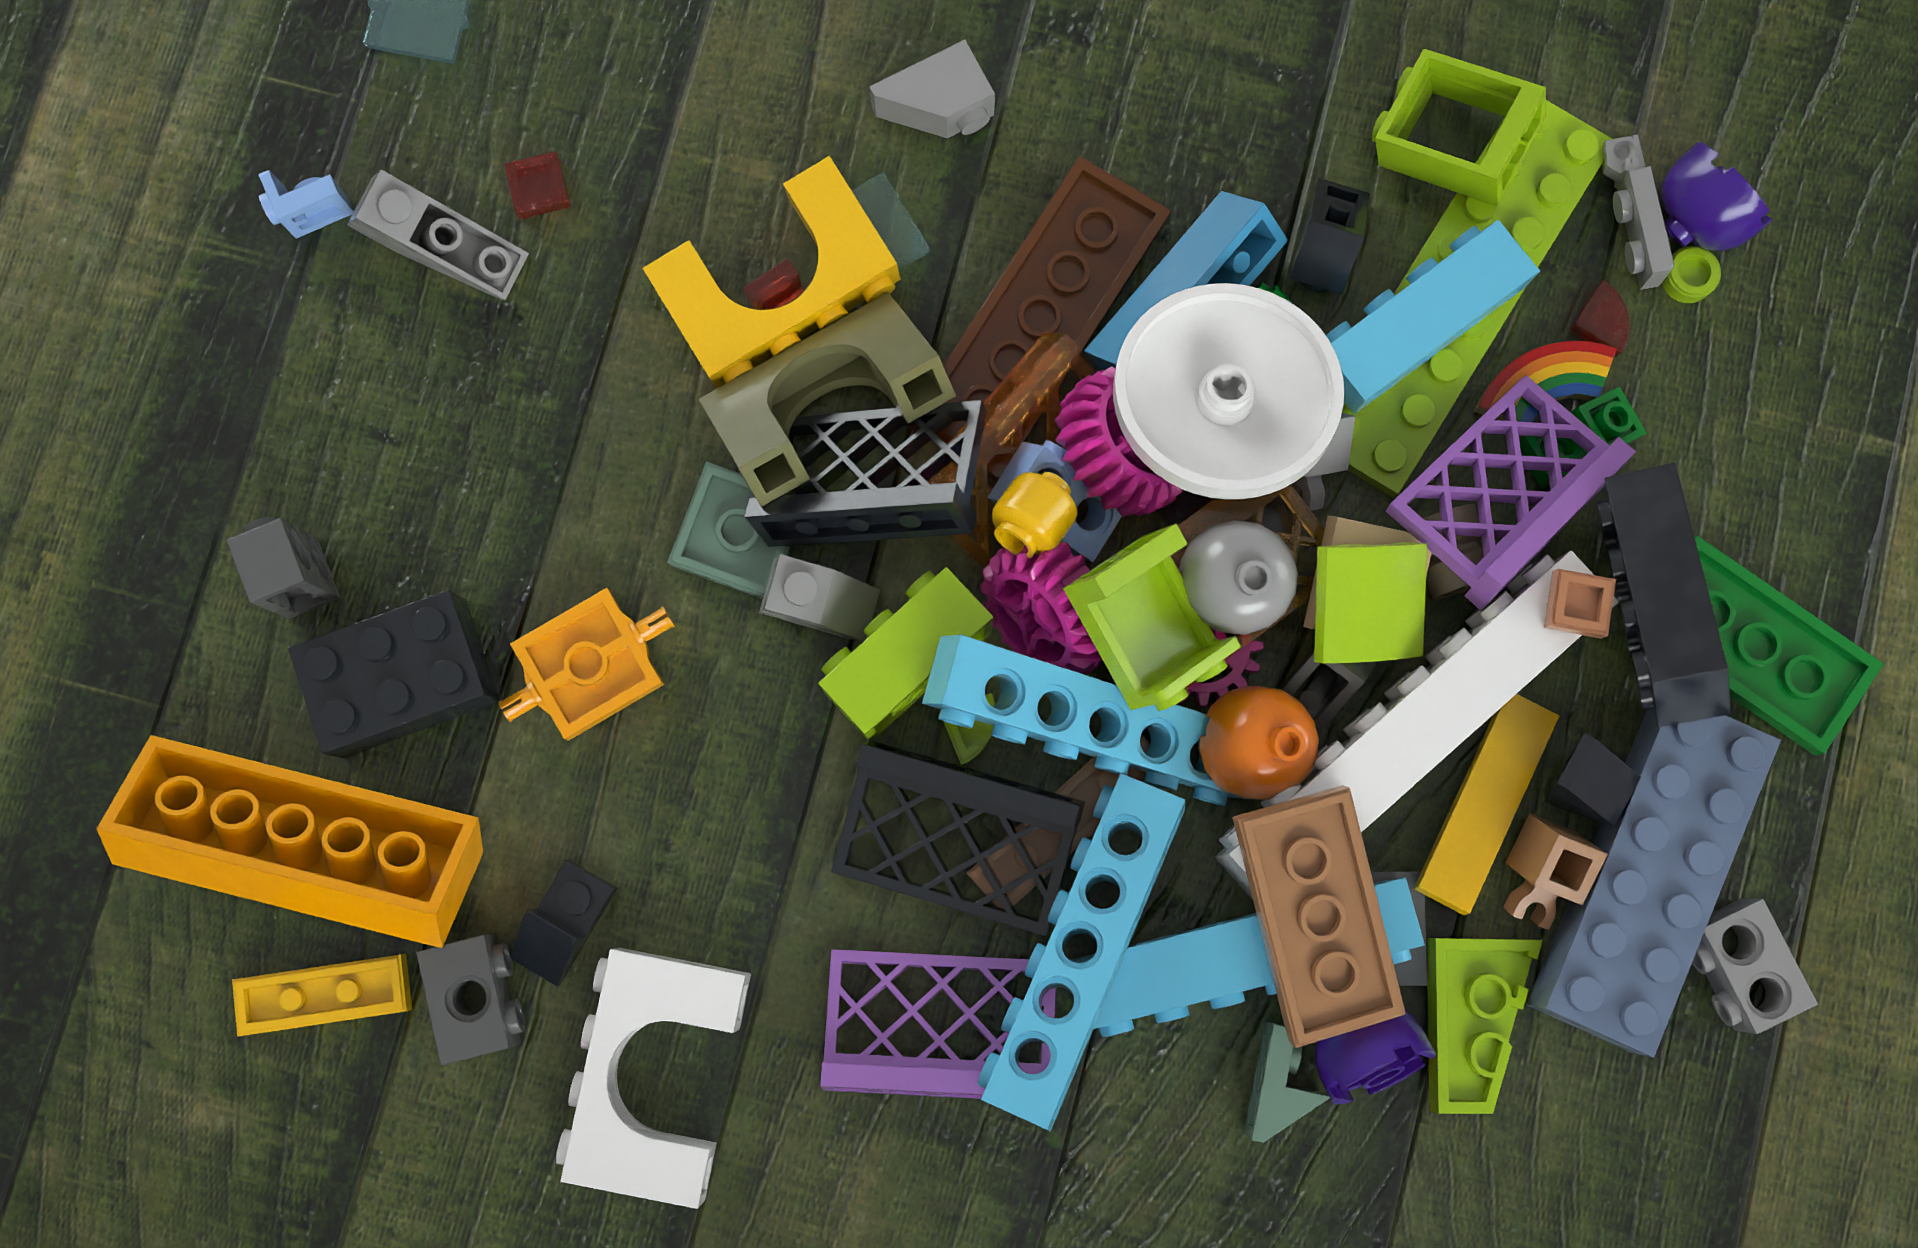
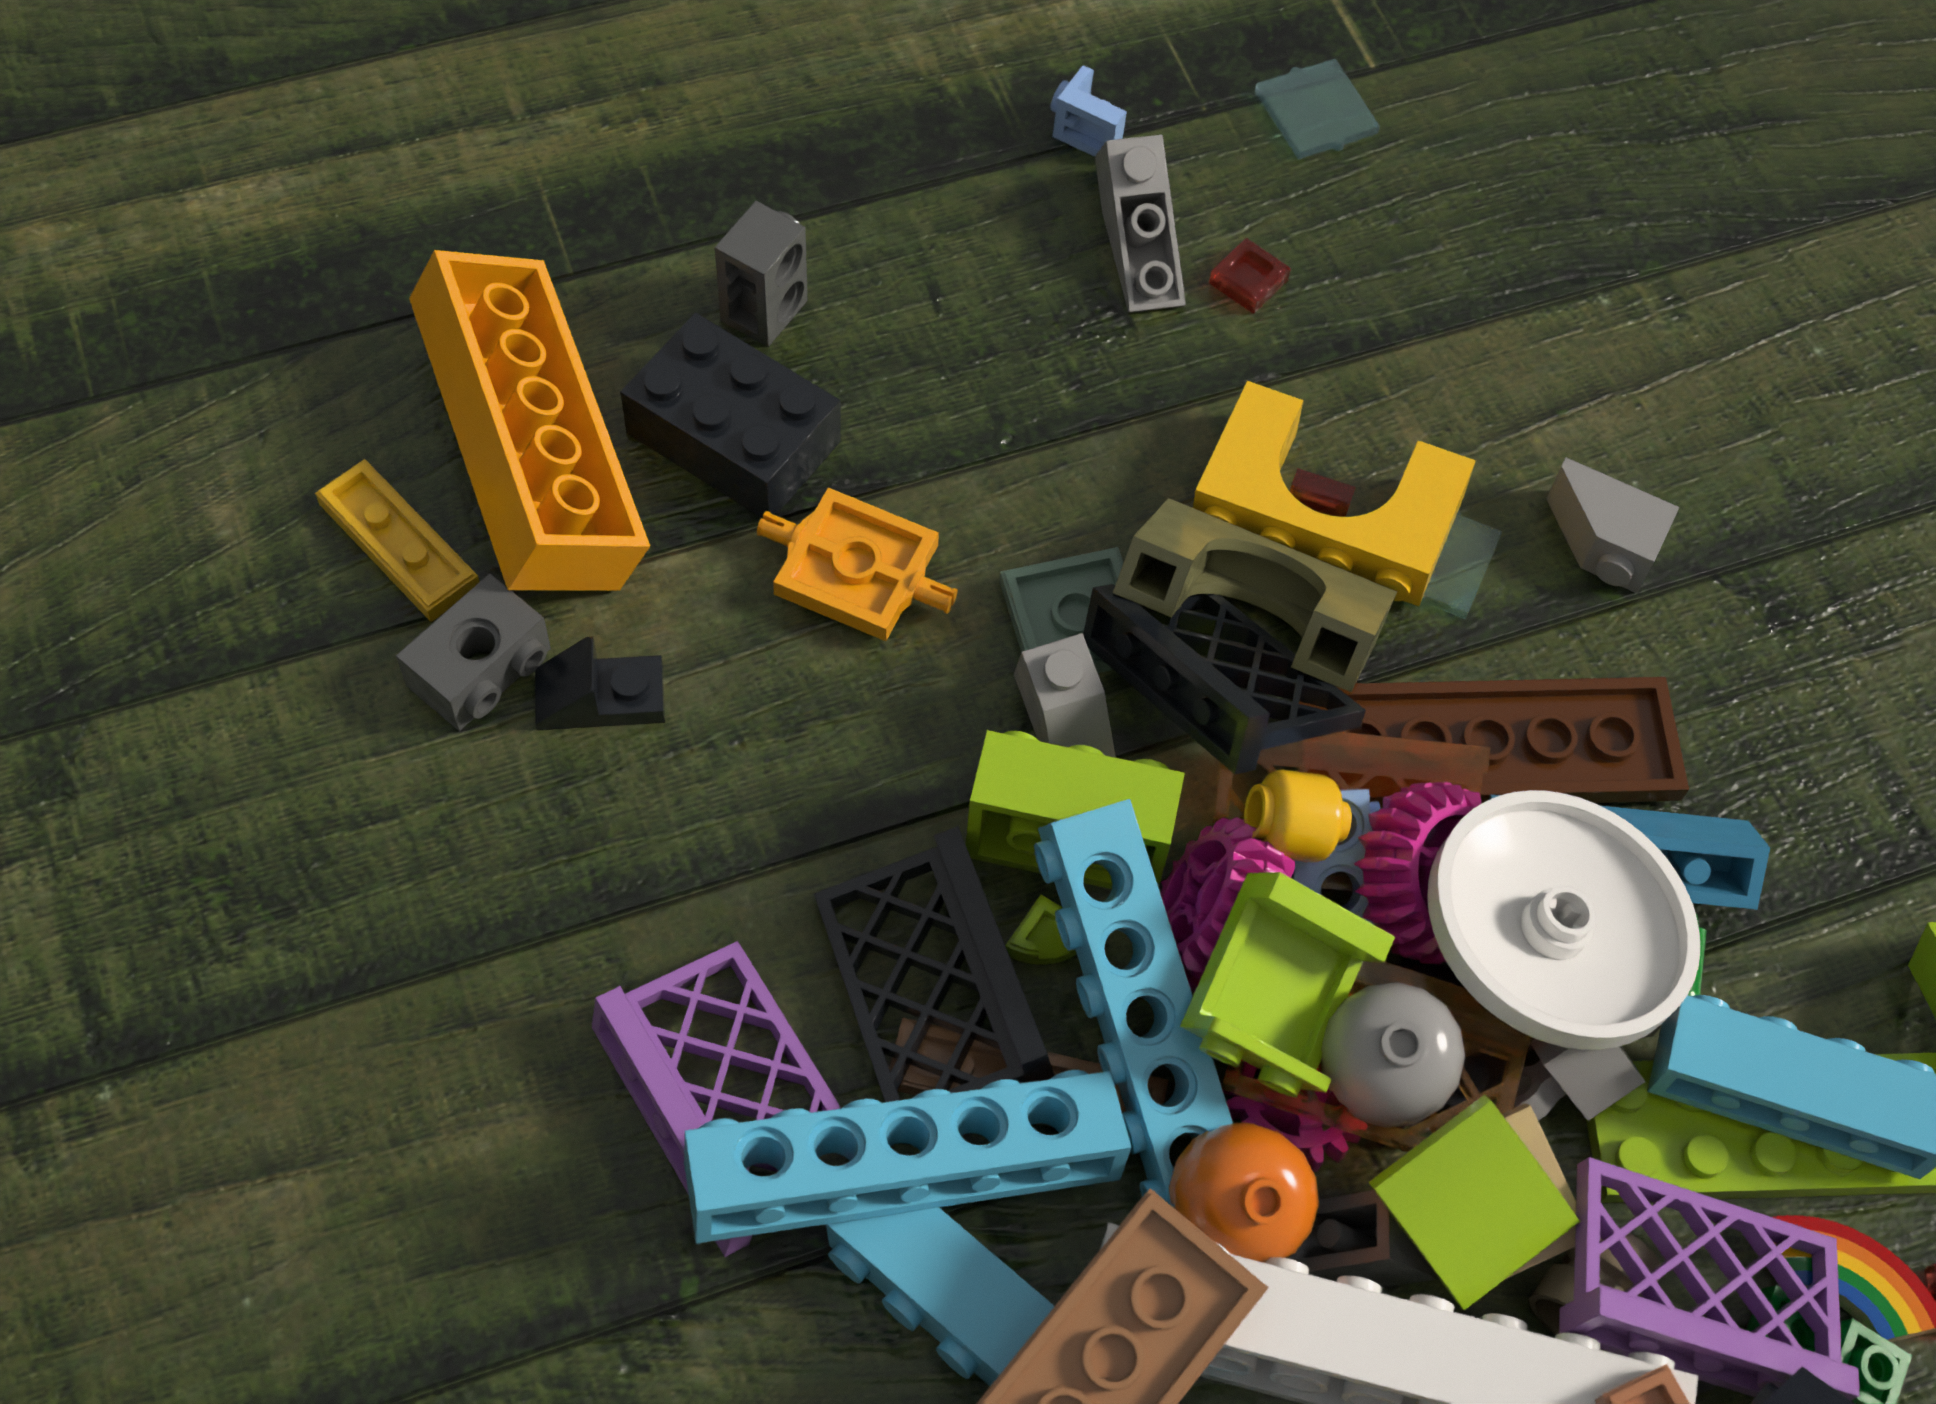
camera: 50 degrees right, 20 degrees down
white arch [556,948,751,1209] -> none
black slope [1290,178,1370,294] -> none

